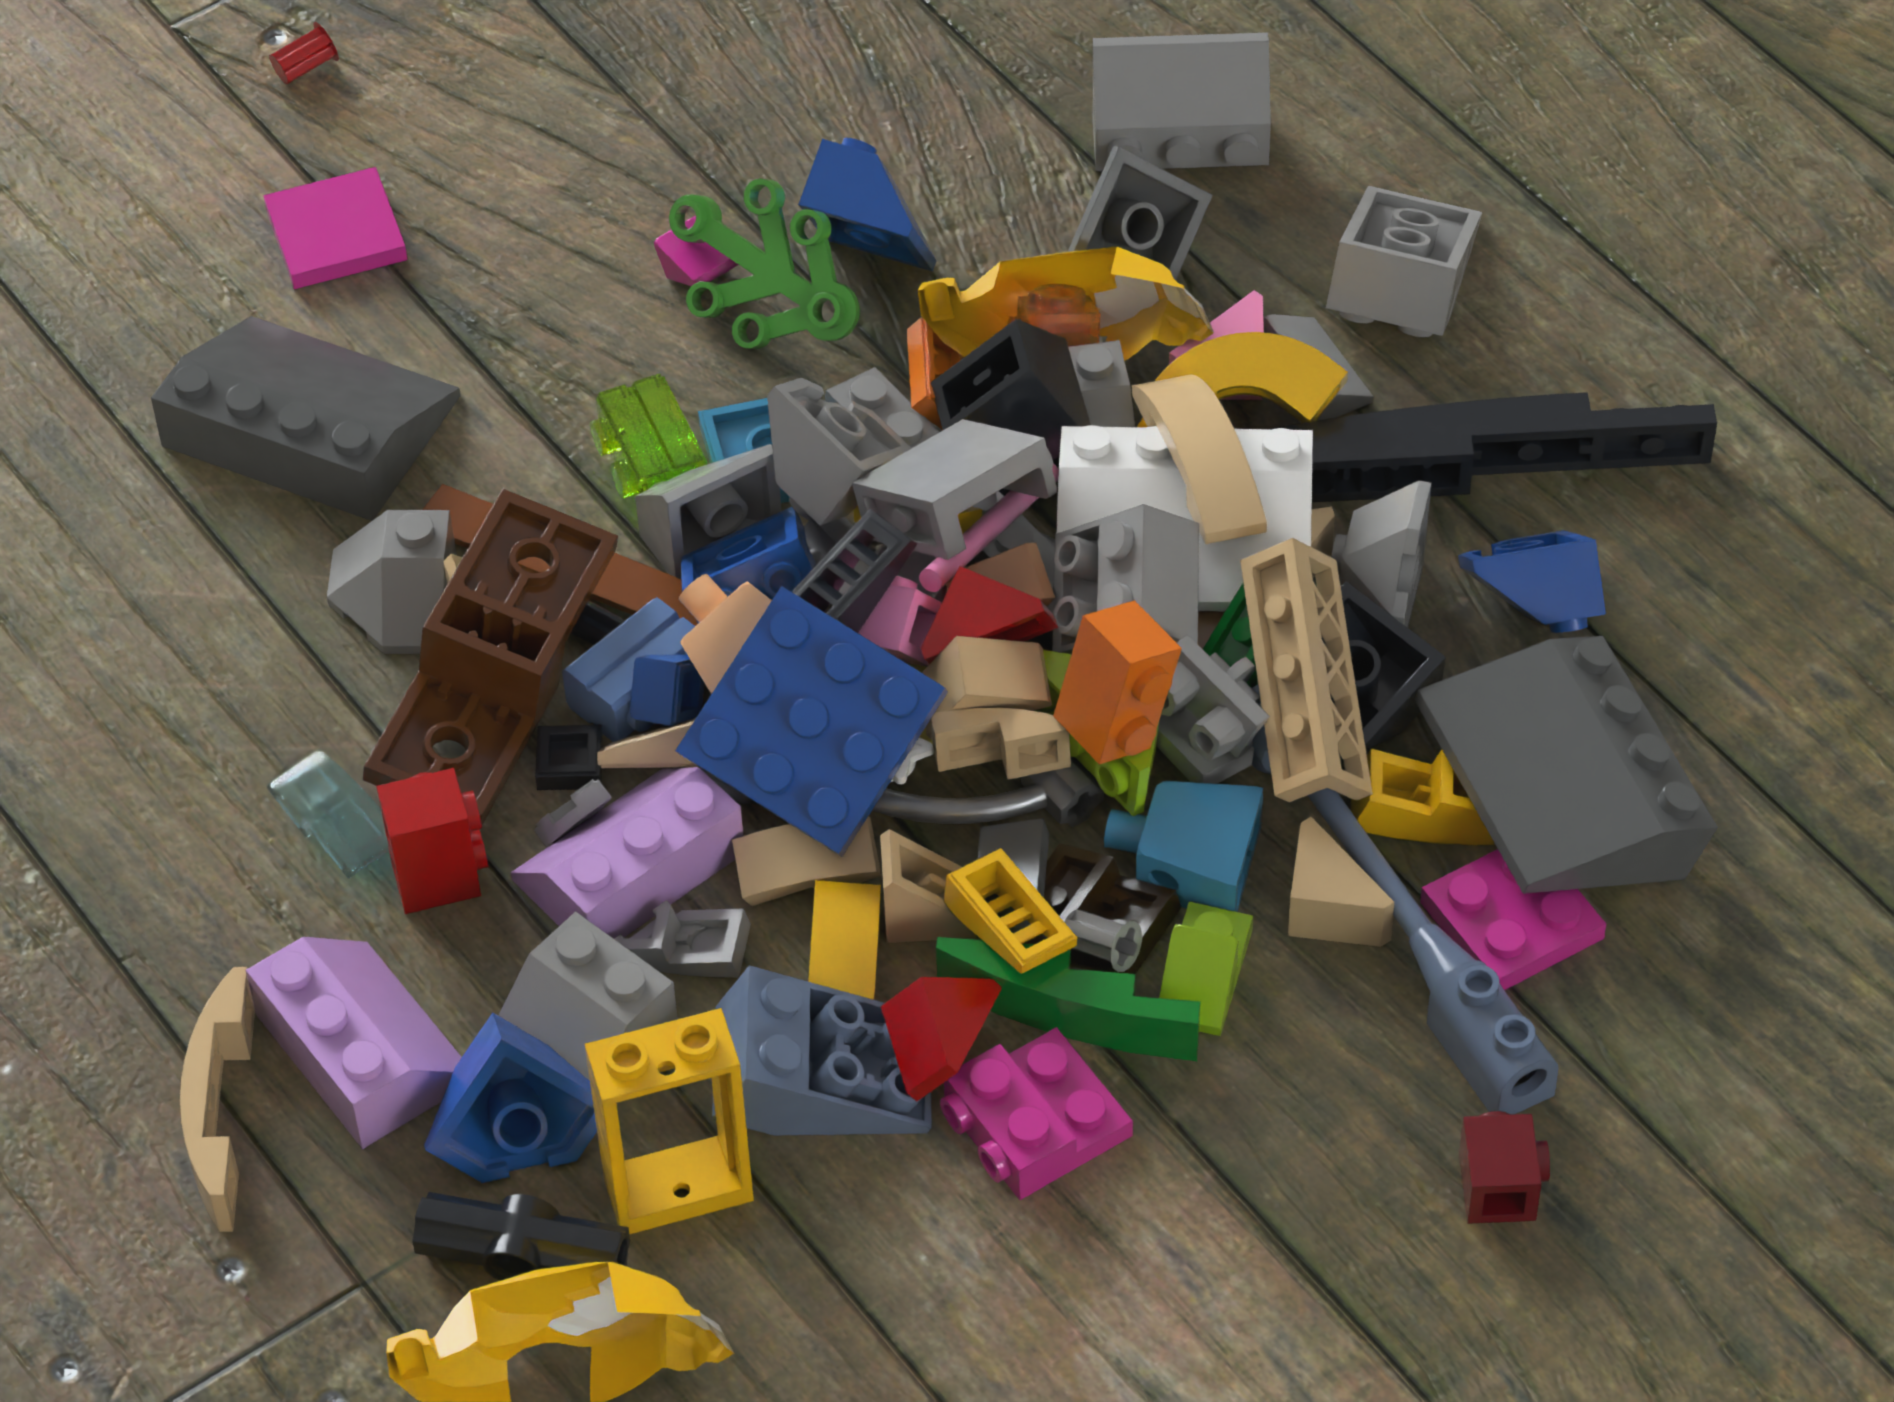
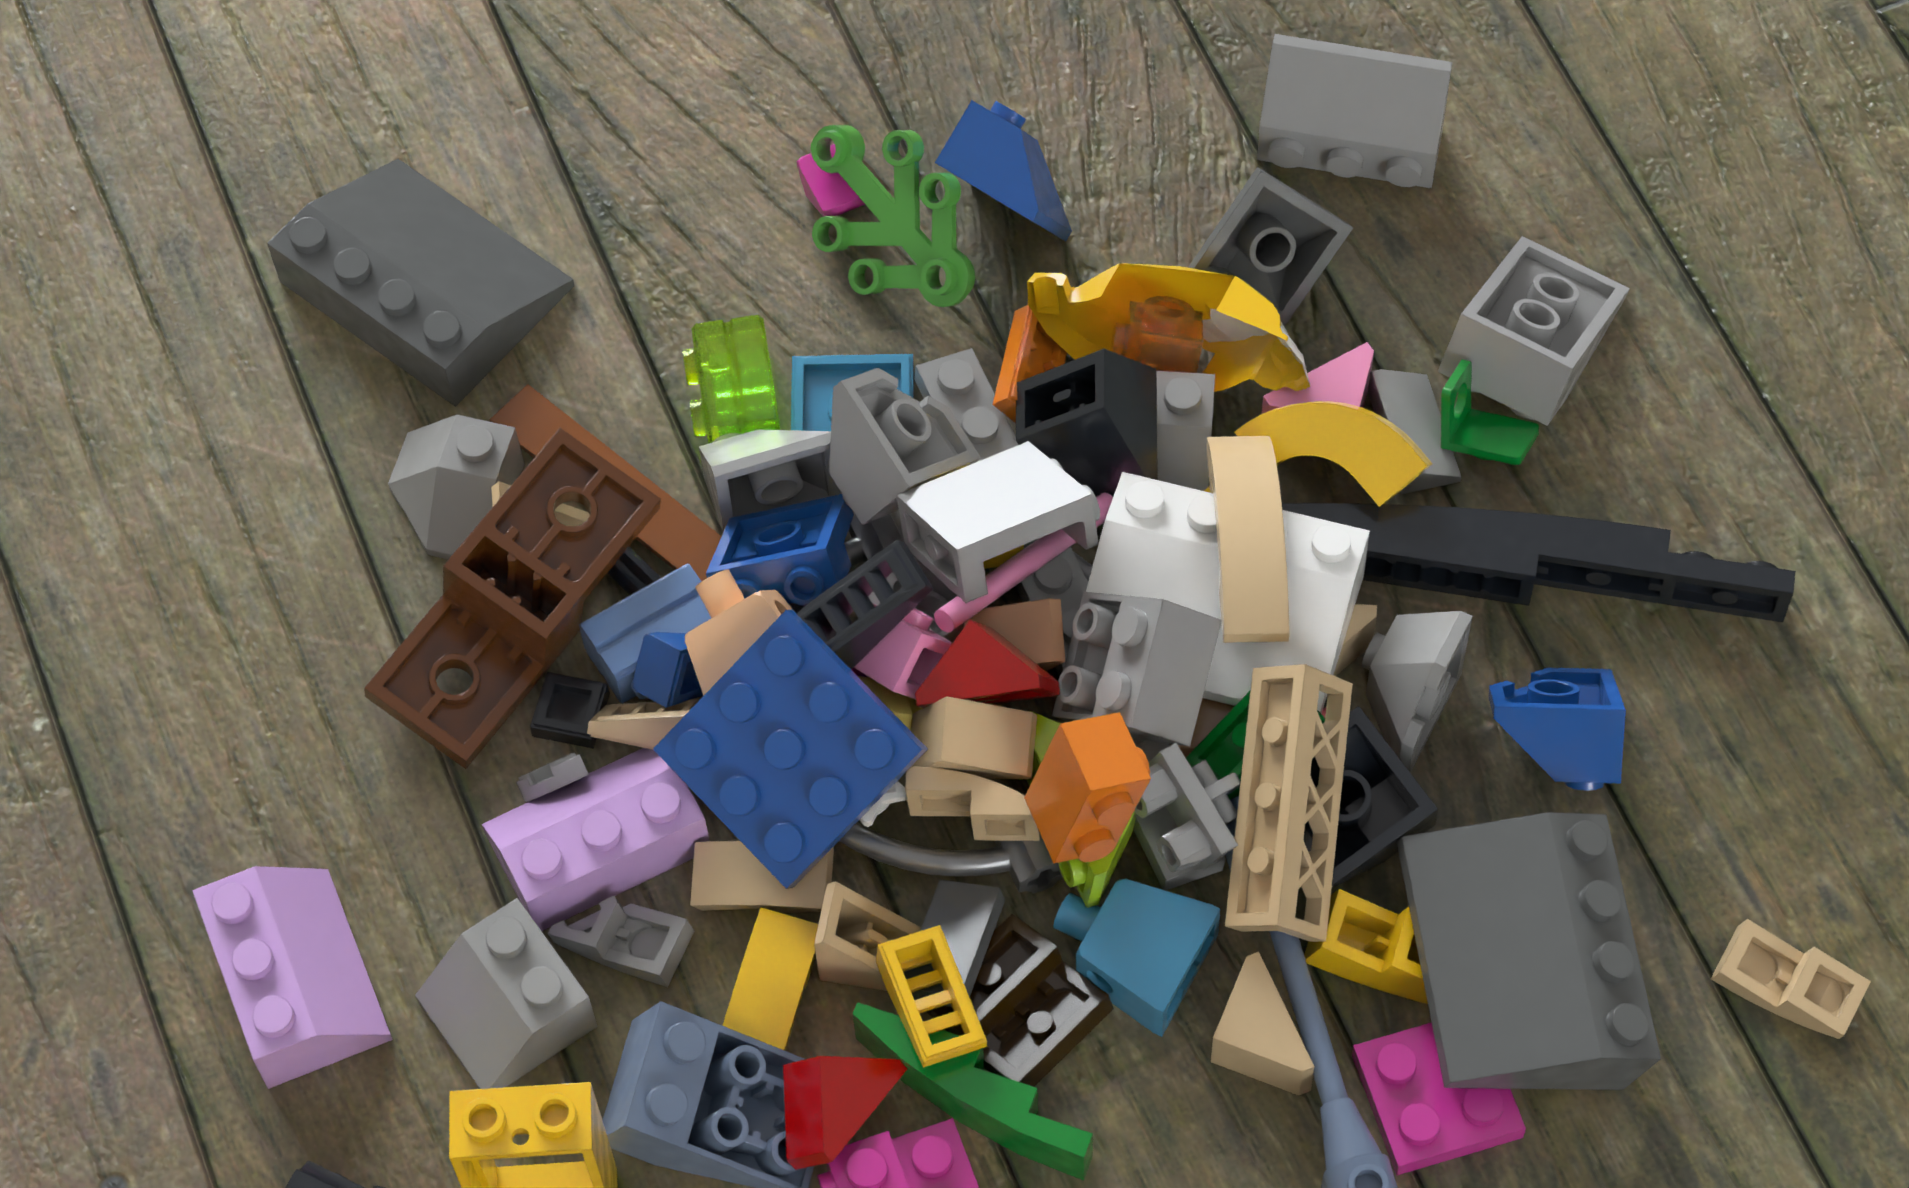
camera: 15 degrees right, 10 degrees up
tan slope [180,967,255,1232] -> none
dark pink tile [263,167,408,289] -> none
clear light blue slope [267,749,389,879] -> none
red brick [376,768,488,914] -> none
blue slope [424,1012,597,1183] -> none
light grey piece [1064,910,1142,972] -> none
lime slope [1159,902,1253,1036] -> none
none -> green bracket [1441,359,1539,465]
none -> tan slope [1711,919,1871,1039]

